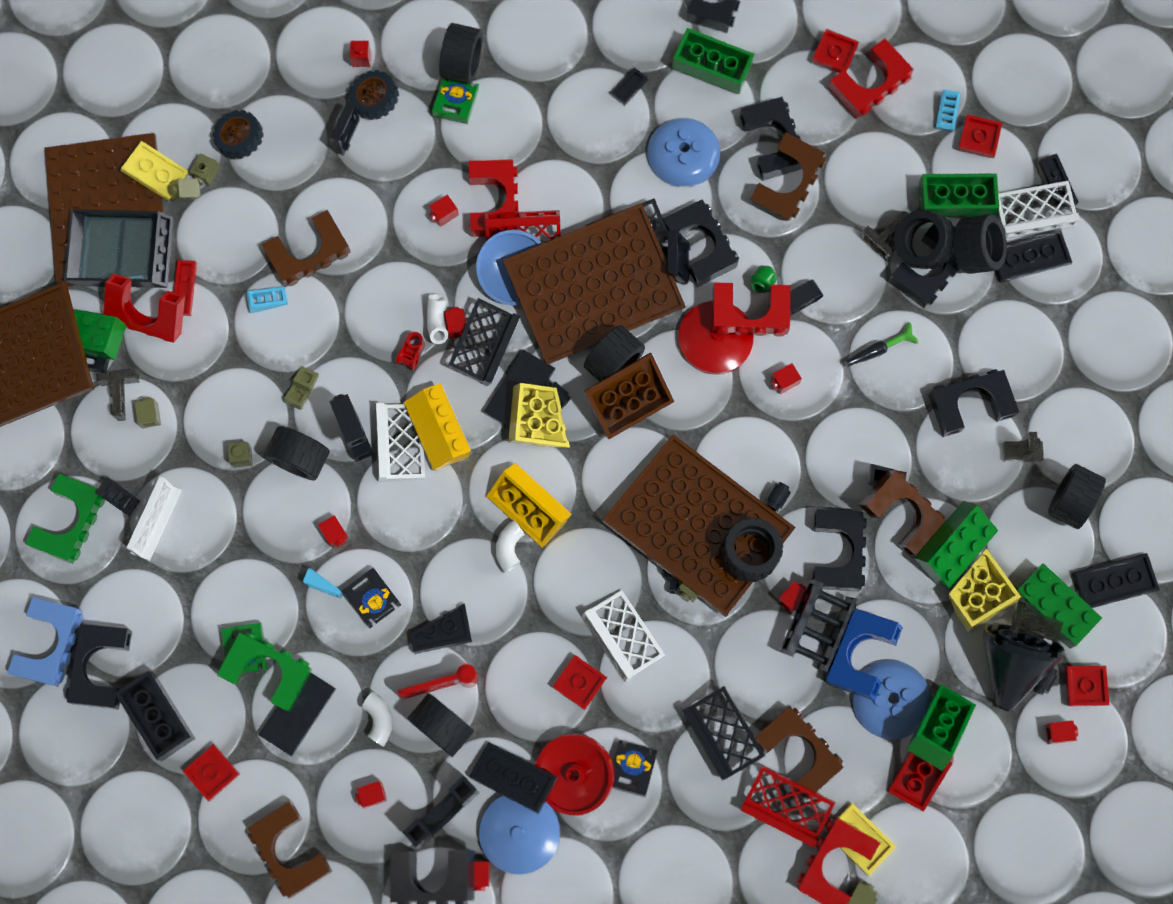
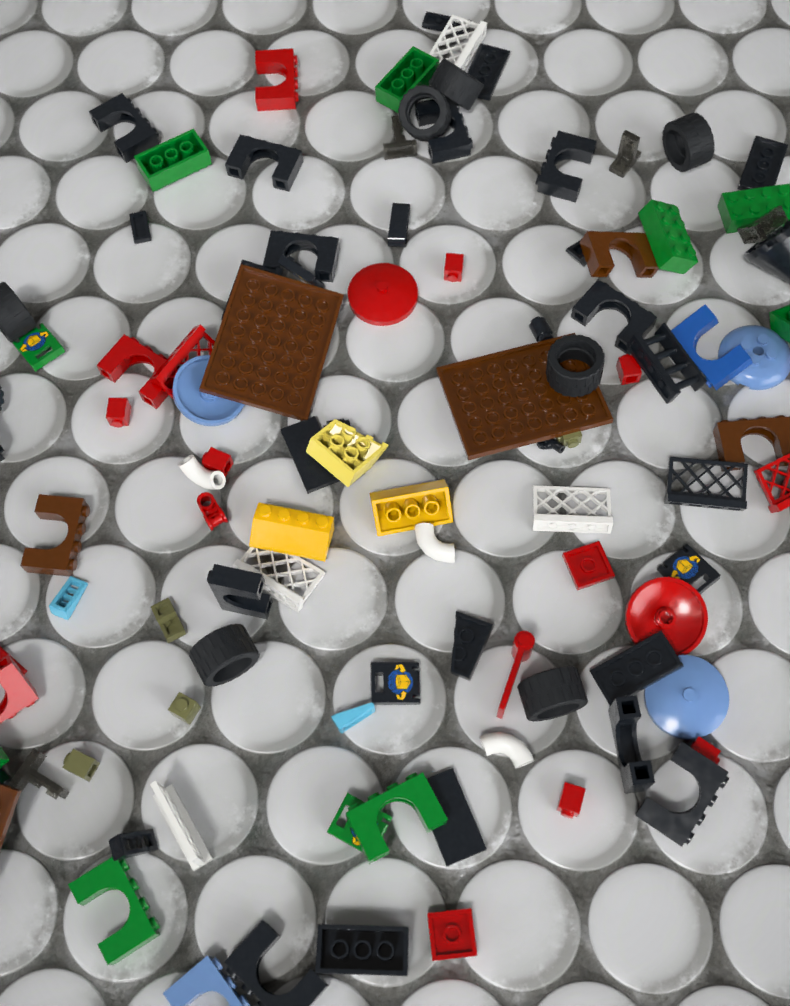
camera: 50 degrees left, 10 degrees down
reddish brown arch [247,801,333,899] -> none
red brick [318,515,349,548] -> none
black fence [448,298,520,386] -> none
black tyre [584,325,645,382] -> none
reddish brown slope [584,353,675,439] -> none
medium blue brick [647,118,720,187] -> none
red arch [712,282,790,337] -> none
green head [749,265,777,293] -> none
reddish brown arch [750,133,827,221] -> none
red plate [812,29,859,73] -> none
black piece [844,322,919,367] -> none
medium azure slope [936,90,961,131] -> none
light yellow wedge [949,548,1021,632] -> none
red plate [958,114,1003,159] -> none

